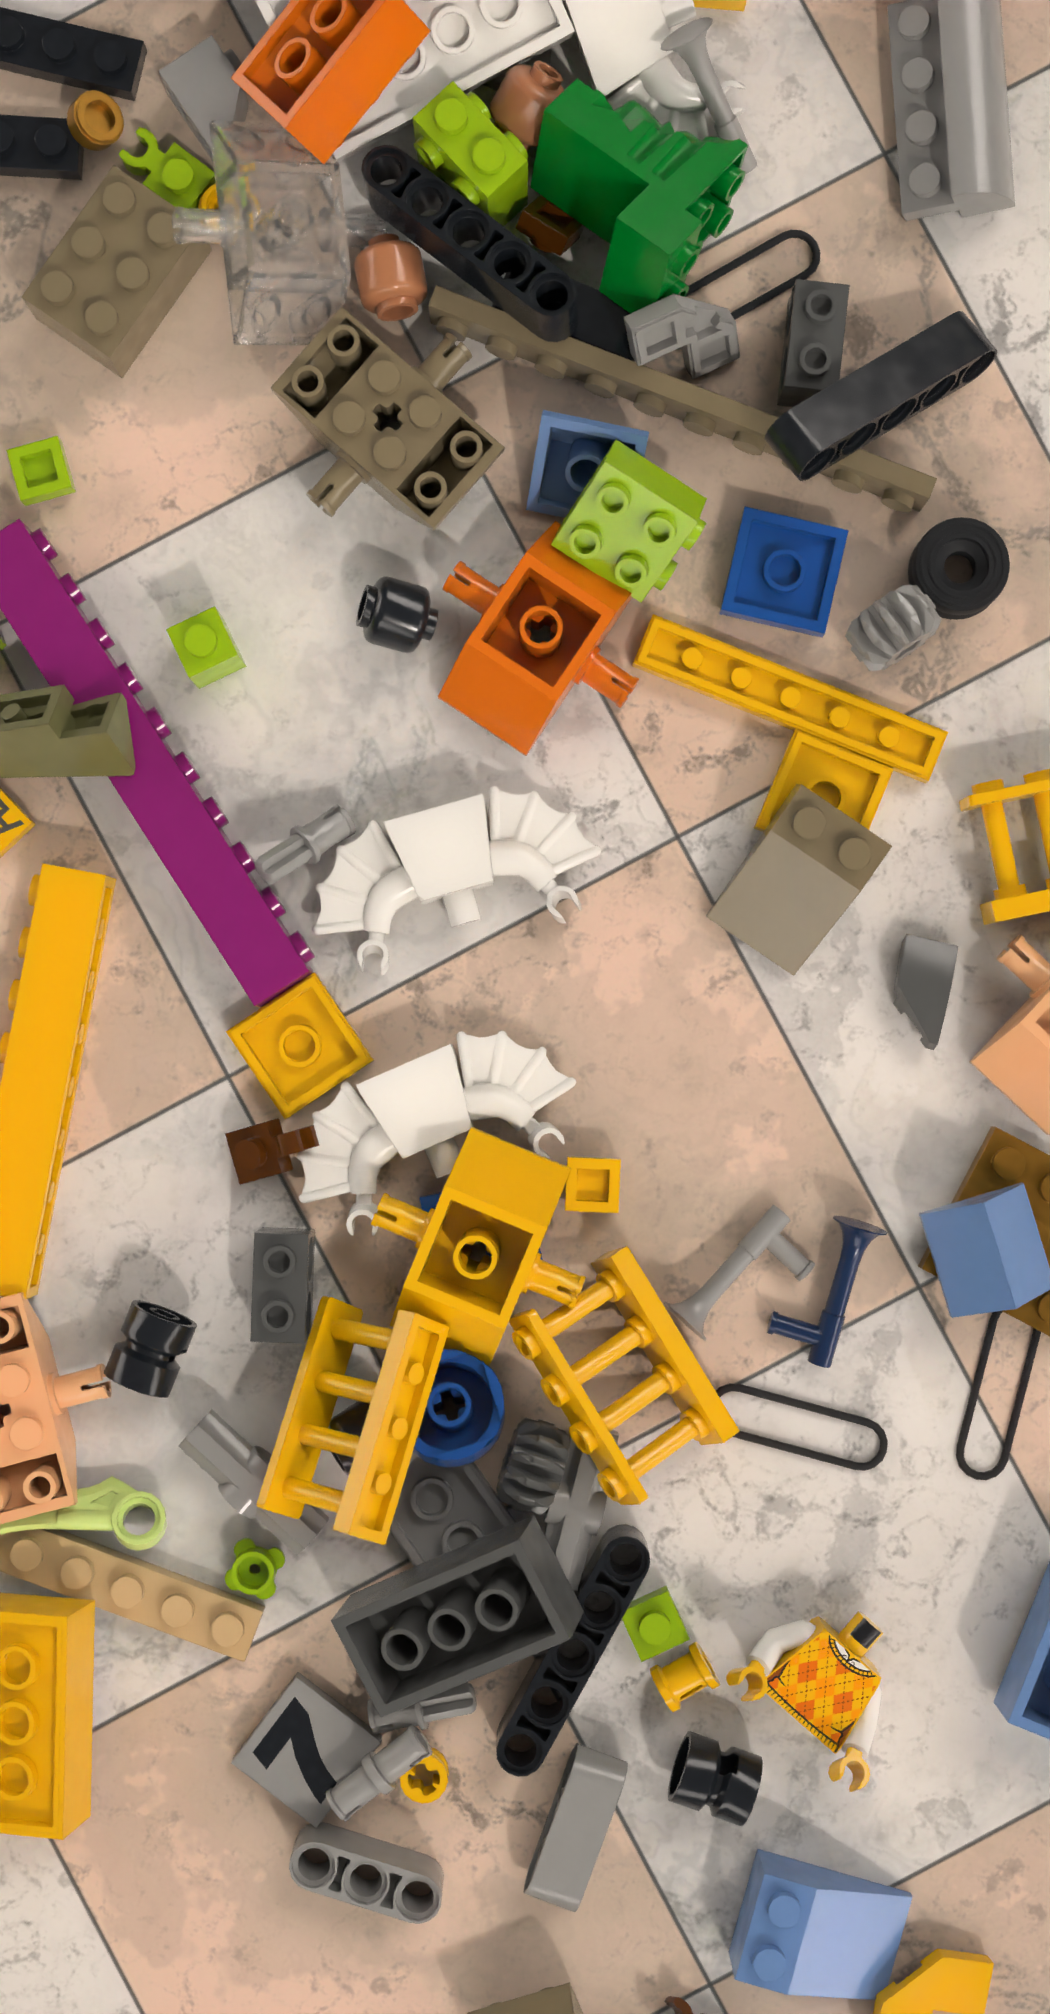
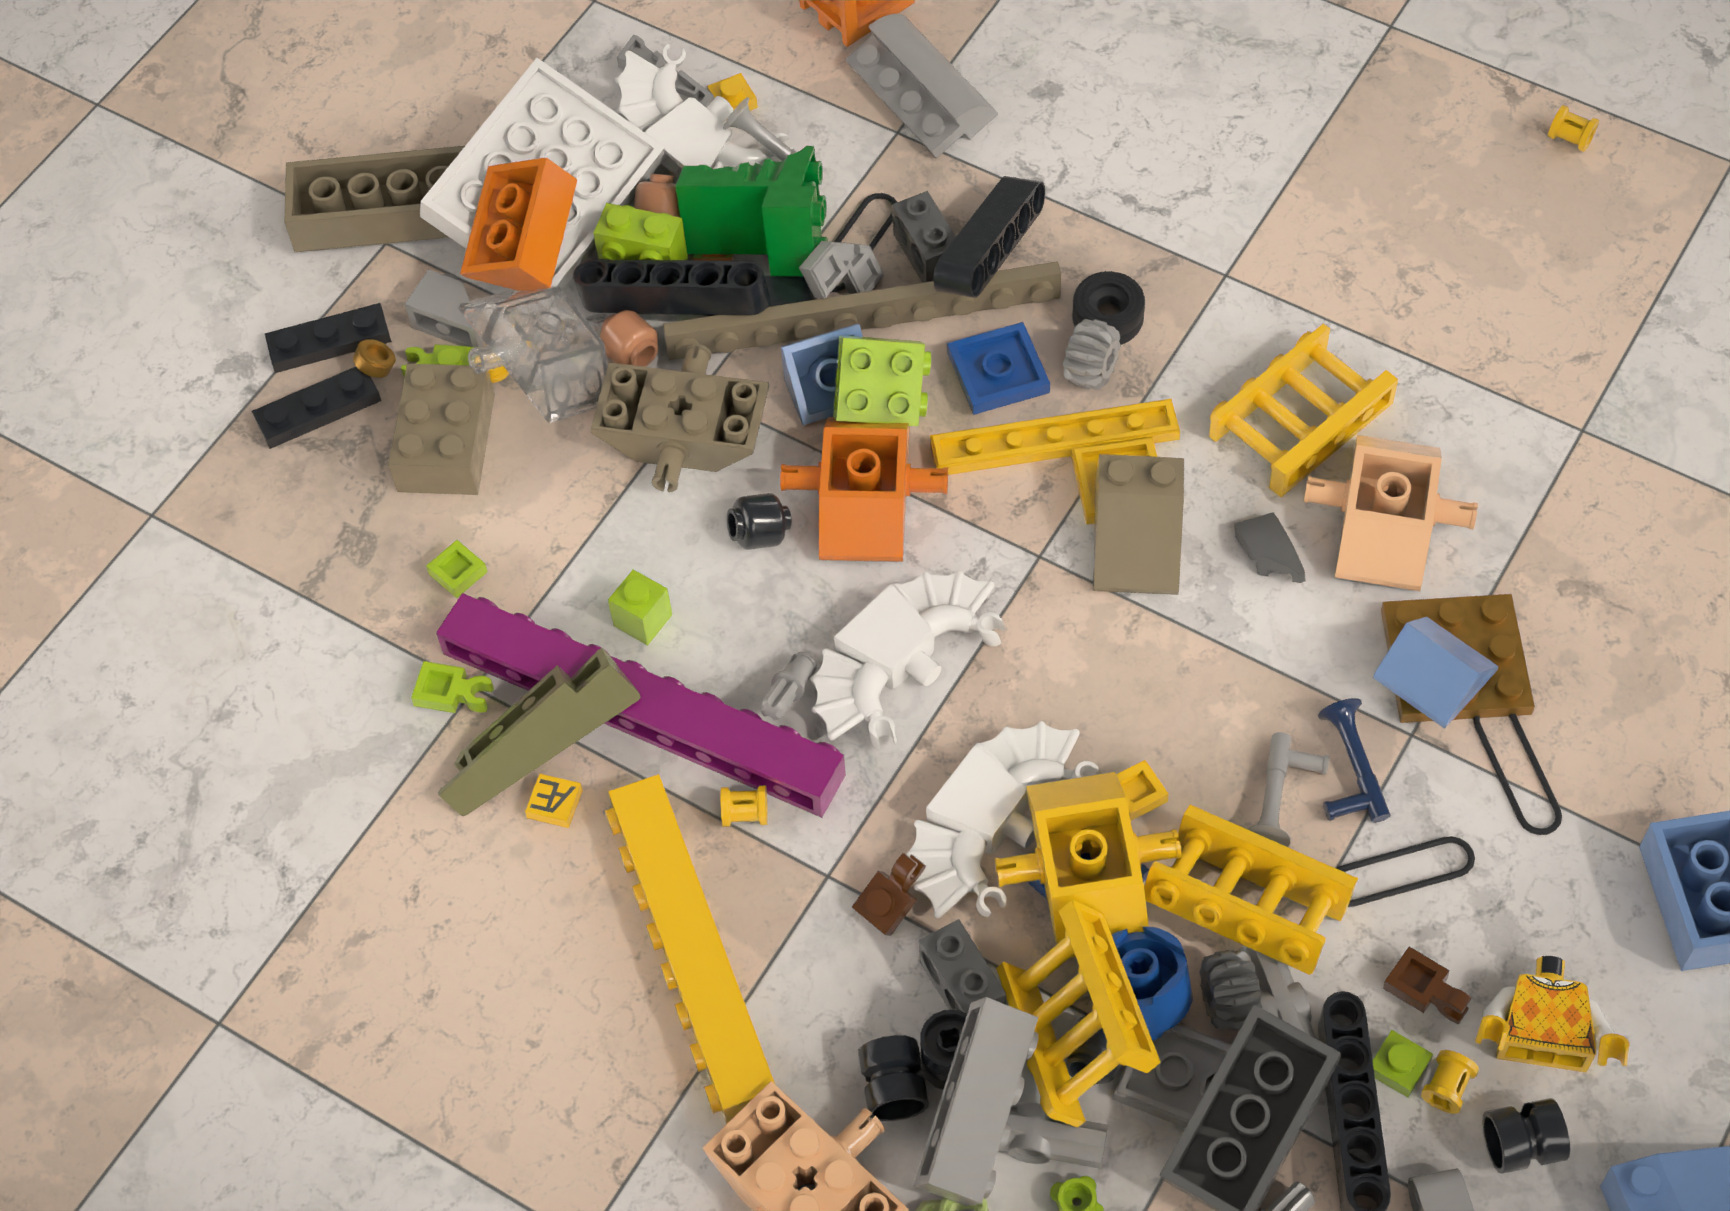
camera: 30 degrees left, 30 degrees down
yellow tile [226,972,374,1120] -> none
none -> yellow bush [720,785,768,827]
none -> light grey brick [913,997,1038,1206]
none -> black wheel [920,1010,967,1090]
none -> reddish brown plate [1383,946,1471,1024]

